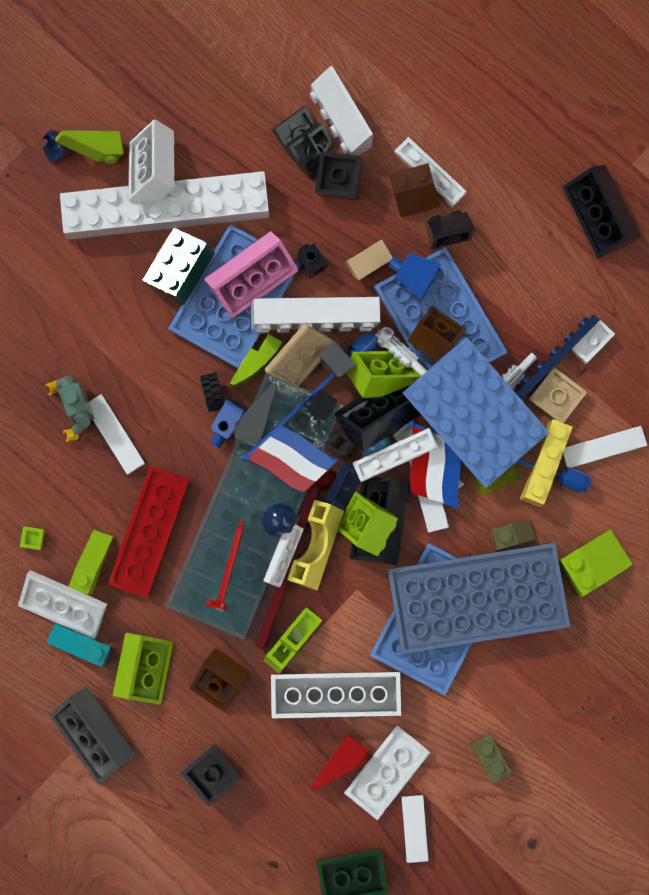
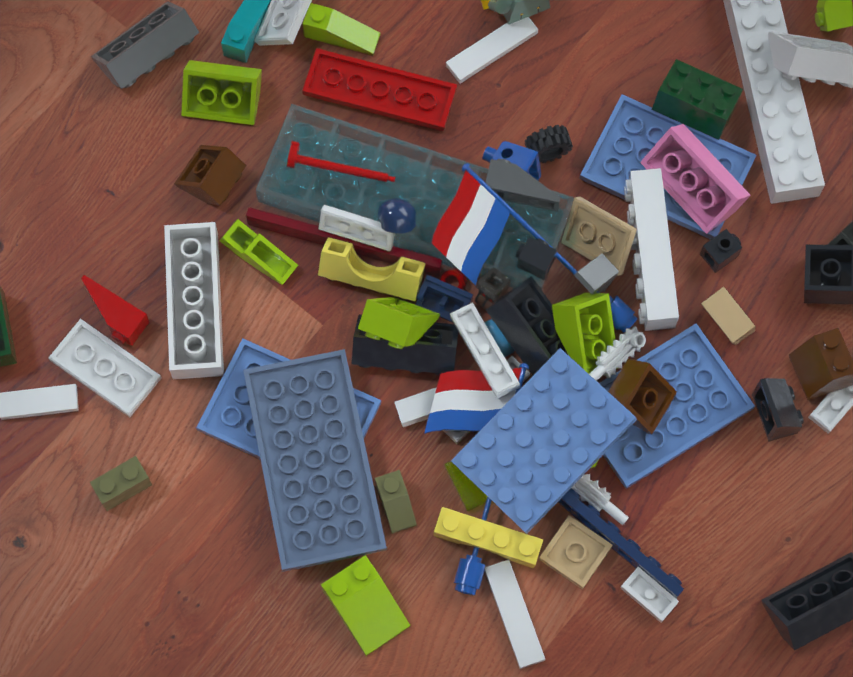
camera: 85 degrees right, 10 degrees down
black brick [181,744,243,807] -> none
lime slope [230,334,283,389] -> none
blue torso [388,253,441,302] -> none

